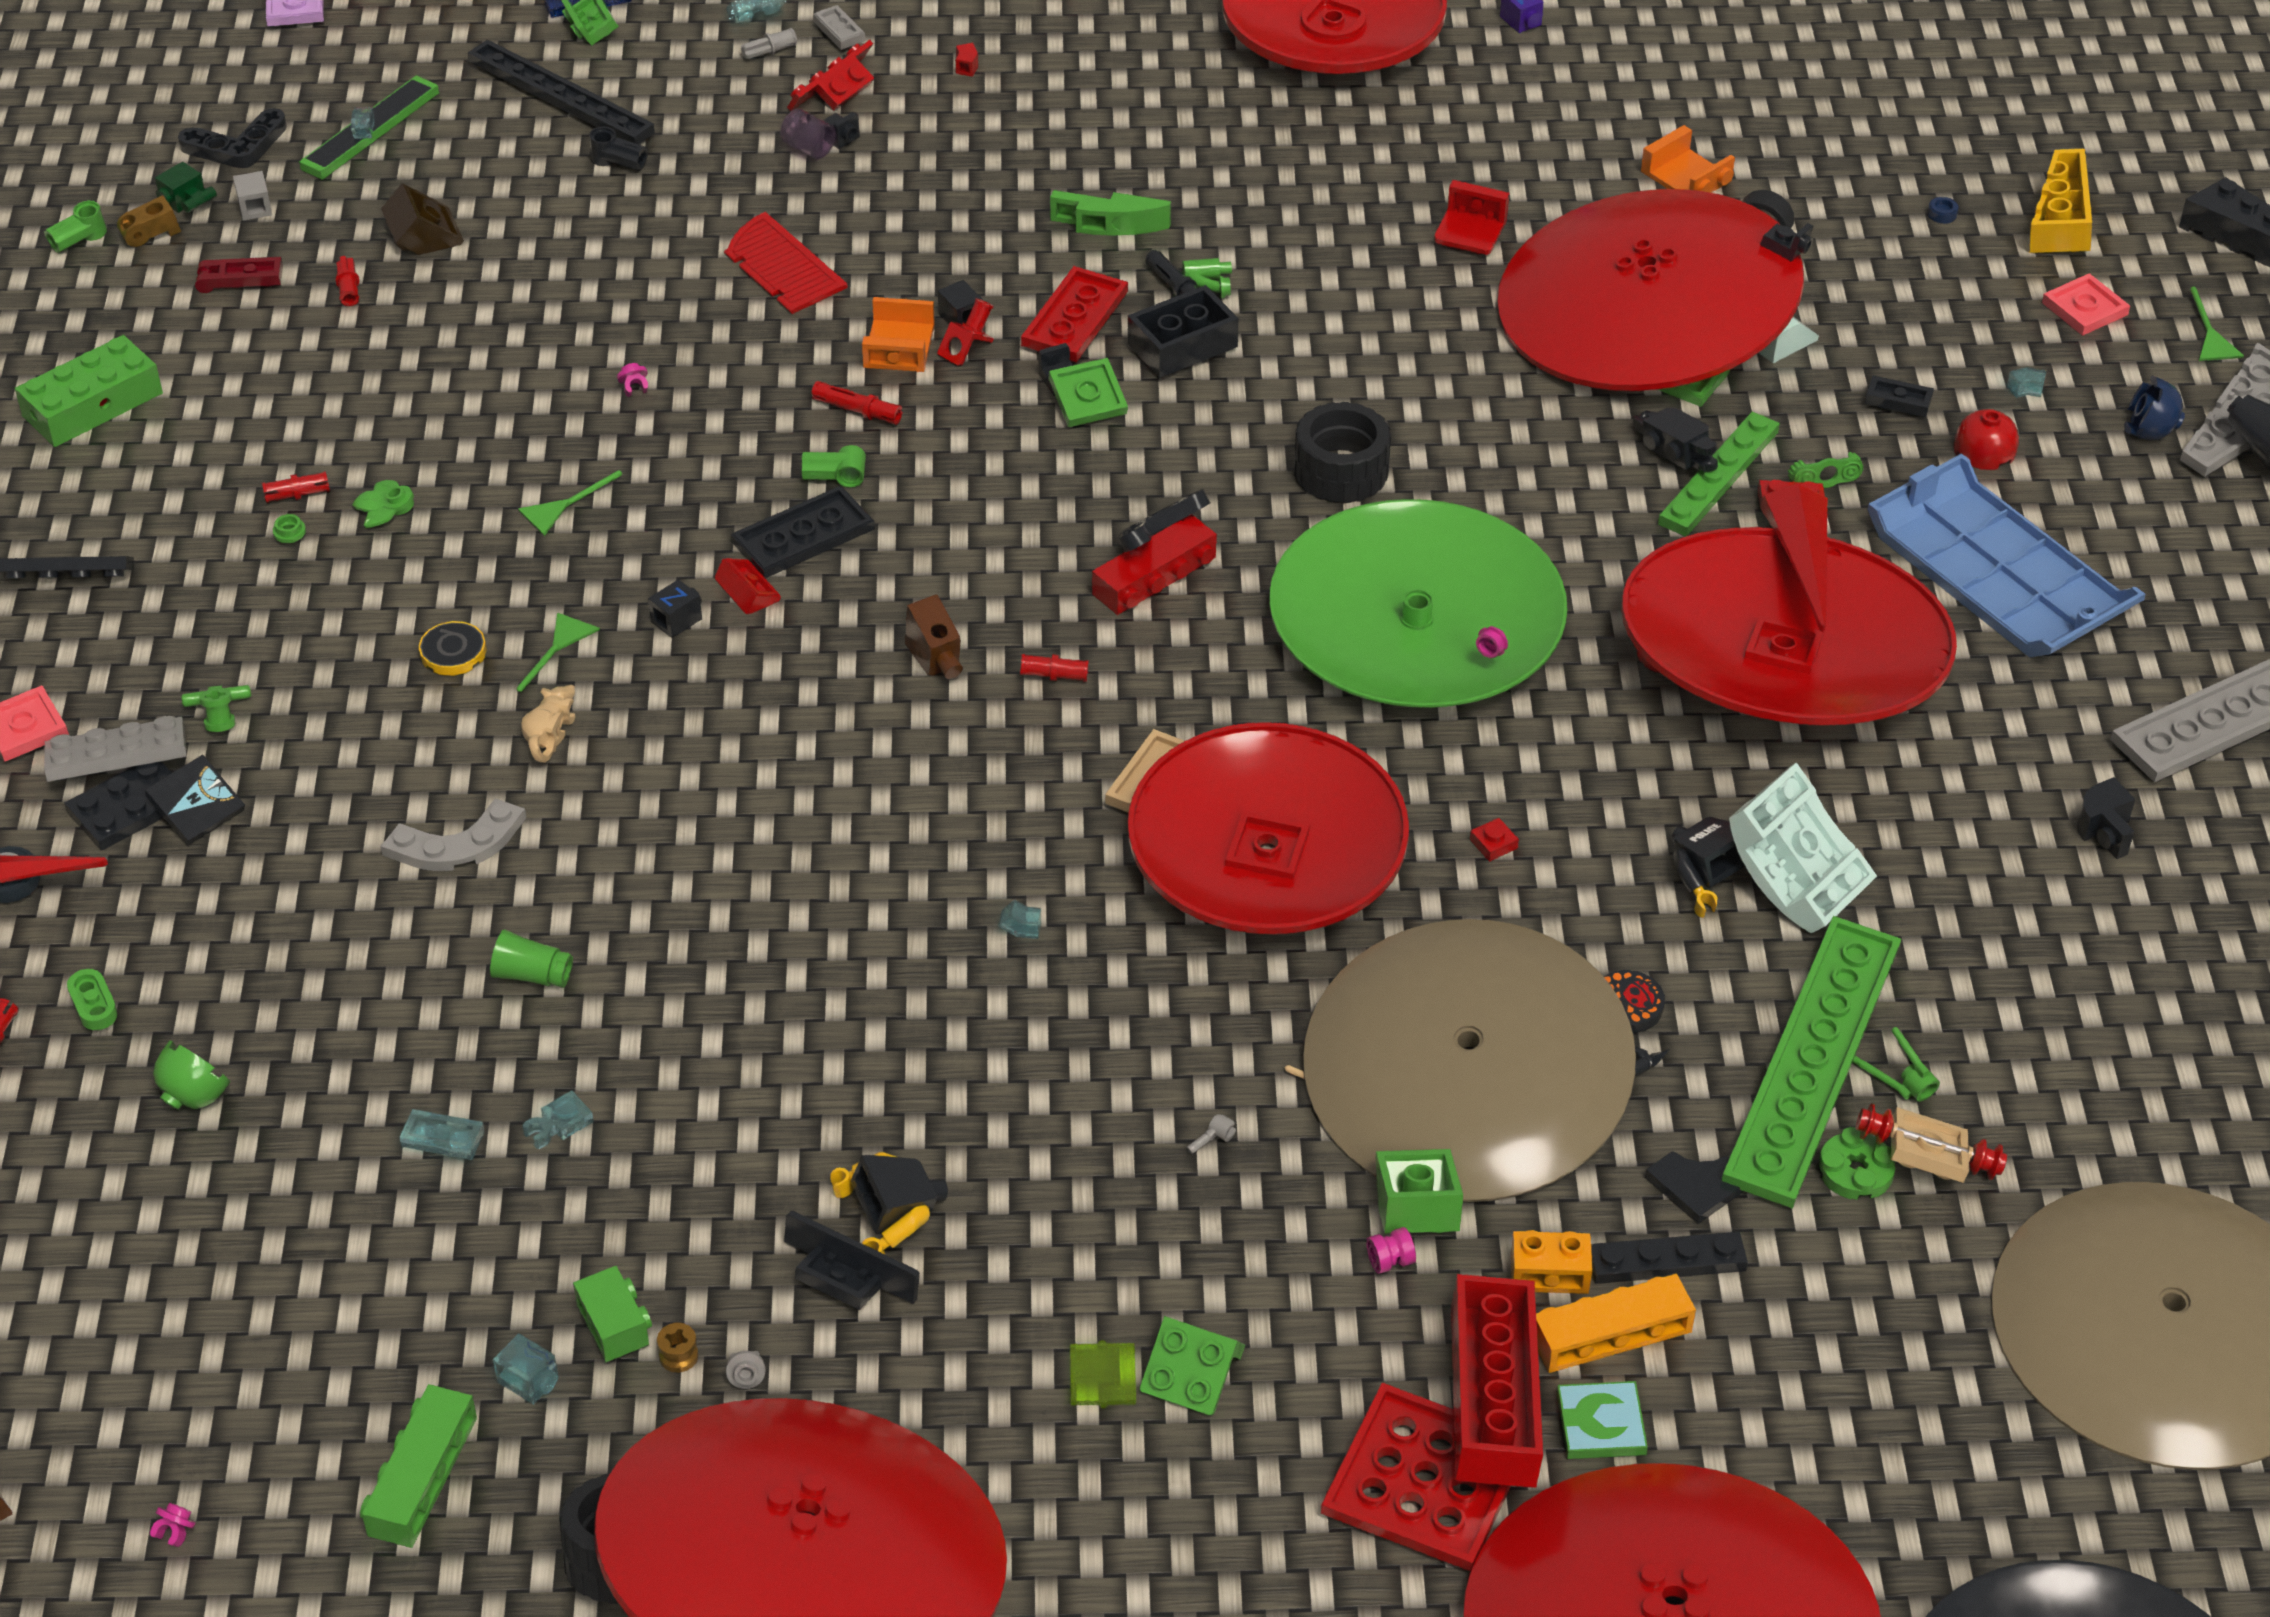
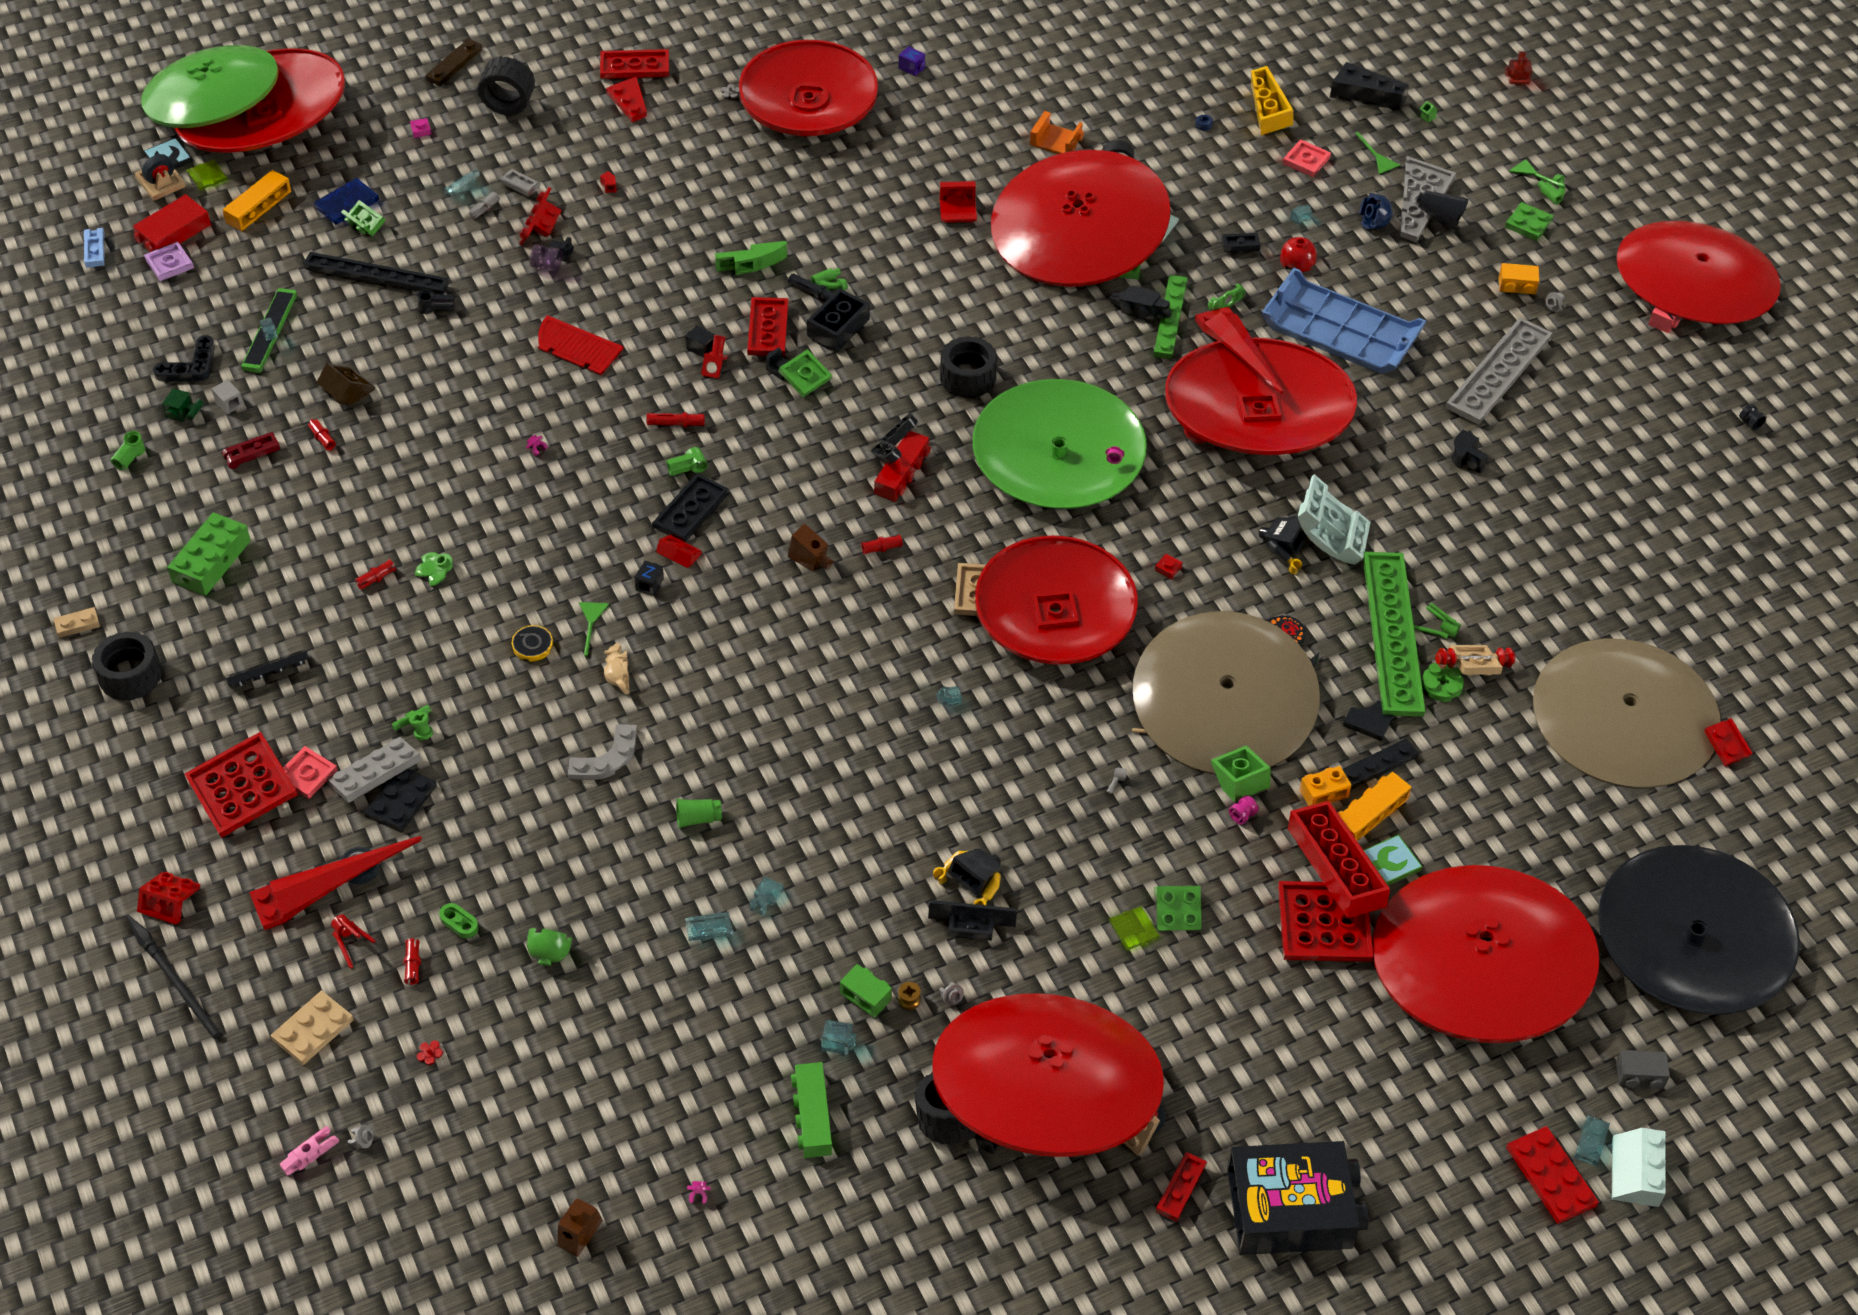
camera: 25 degrees left, 5 degrees up
pearl gold leg [117,195,181,247] -> none
black tile [145,754,245,846] -> none
bright green plate [273,514,306,543] -> none
bright green piece [518,470,622,536] -> none
orange panel [862,297,935,372] -> none
black bracket [1760,223,1814,262] -> none

